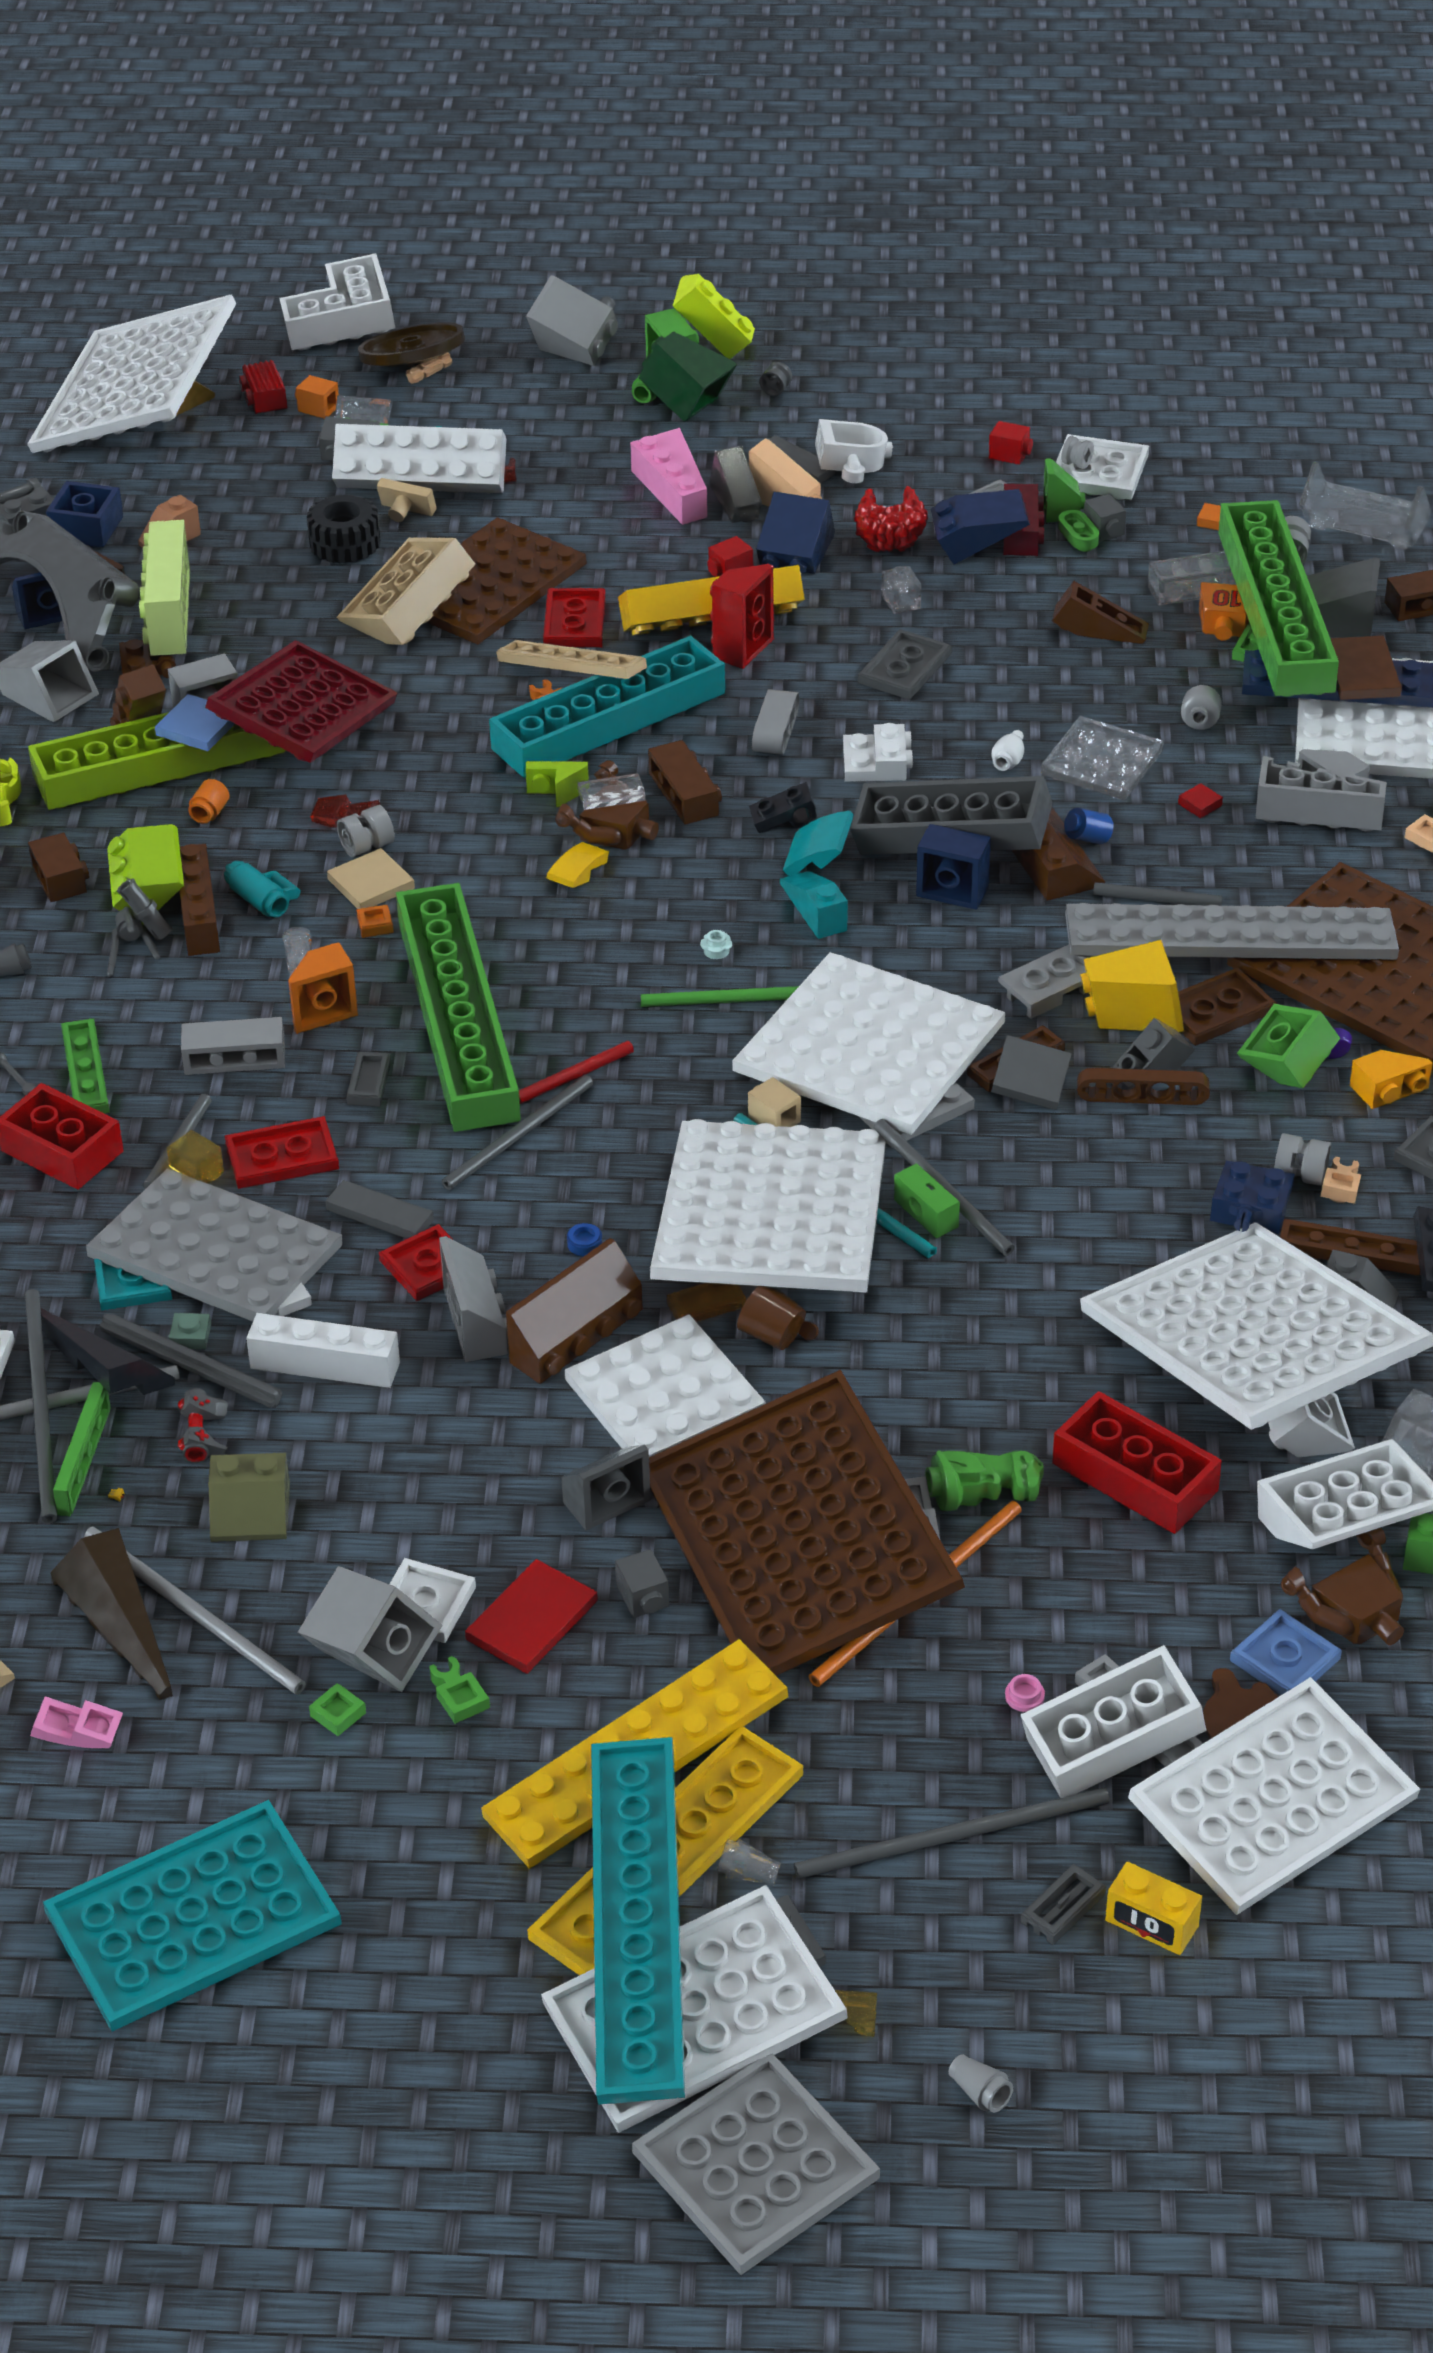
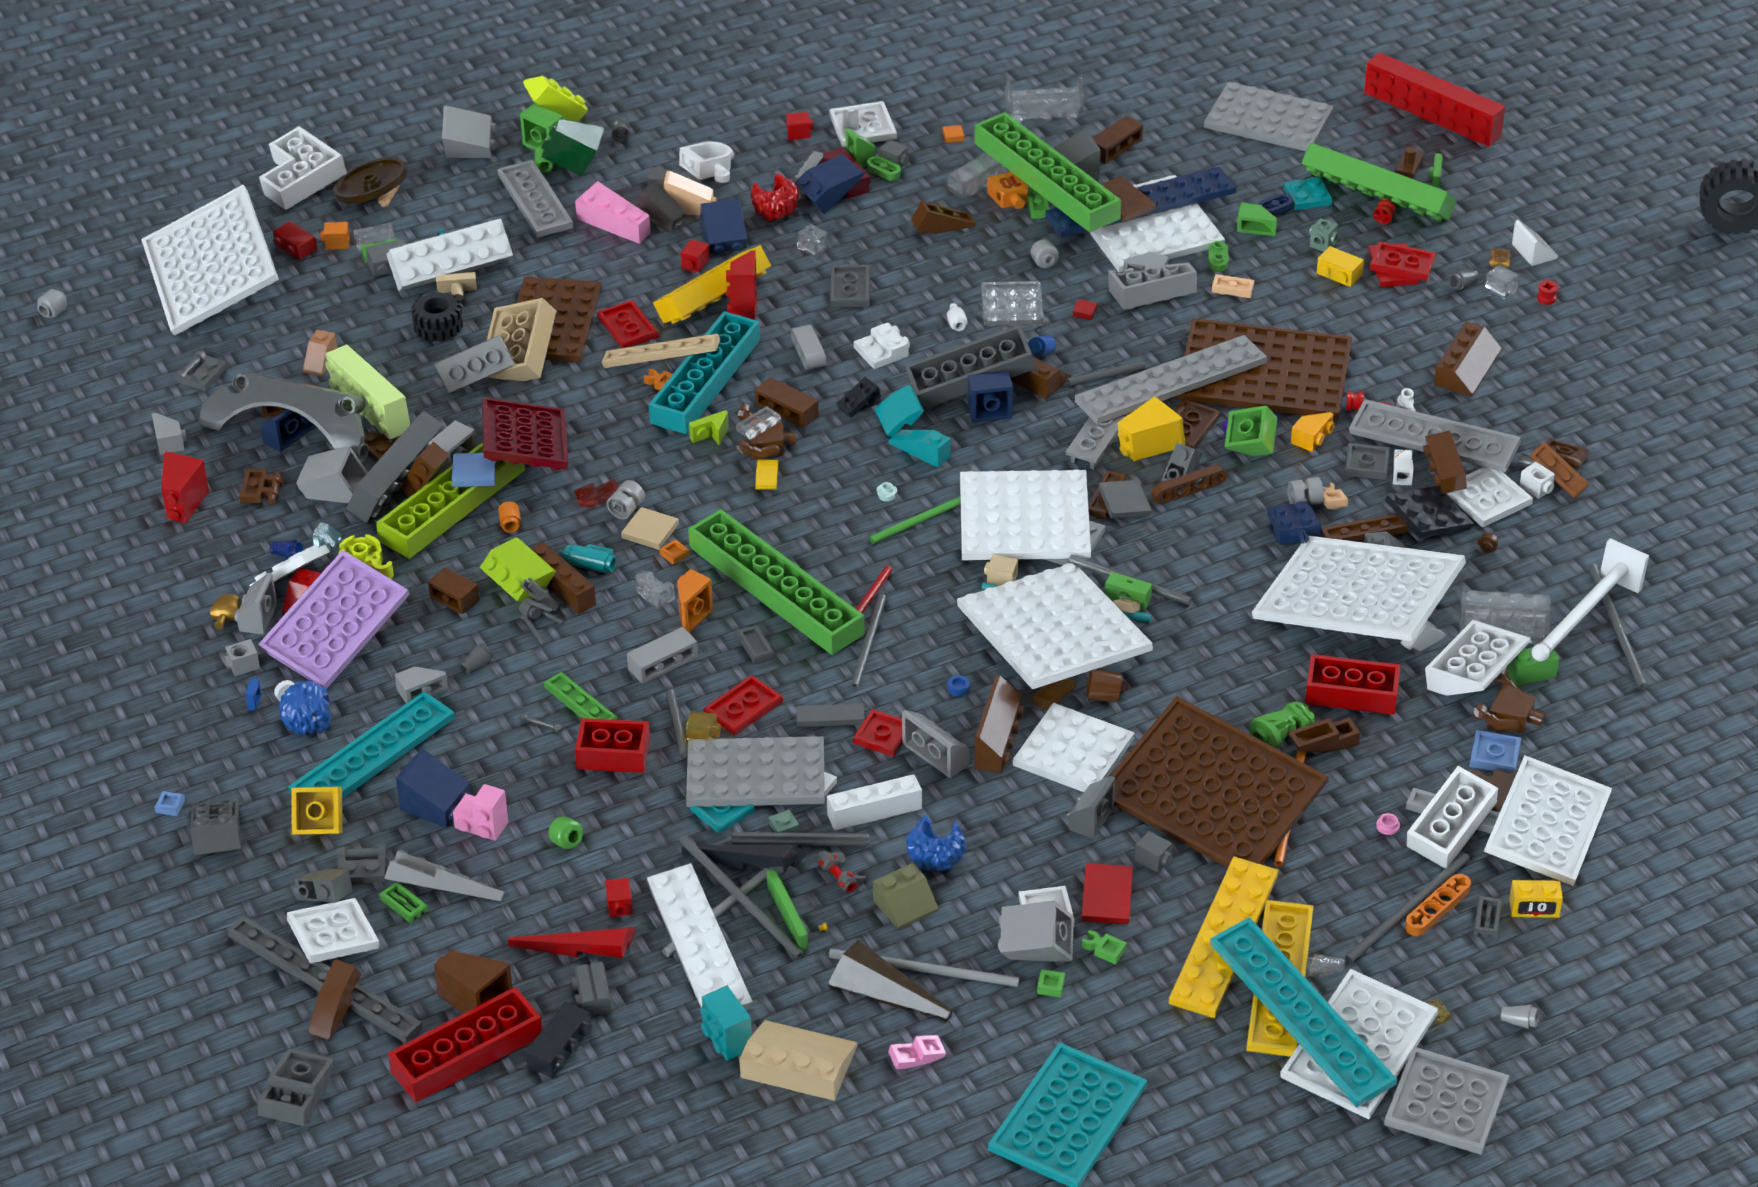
camera: 30 degrees left, 0 degrees up
dark blue brick [46,481,123,547] -> none
none -> dark grey brick [346,411,443,523]
none -> light grey brick [434,335,515,393]
none -> light grey plate [497,160,573,238]
none -> blue hair [906,815,967,872]
none -> tan tile [1113,598,1141,613]
none -> reddish brown slope [1288,717,1360,752]
none -> orange beam [1405,874,1471,936]

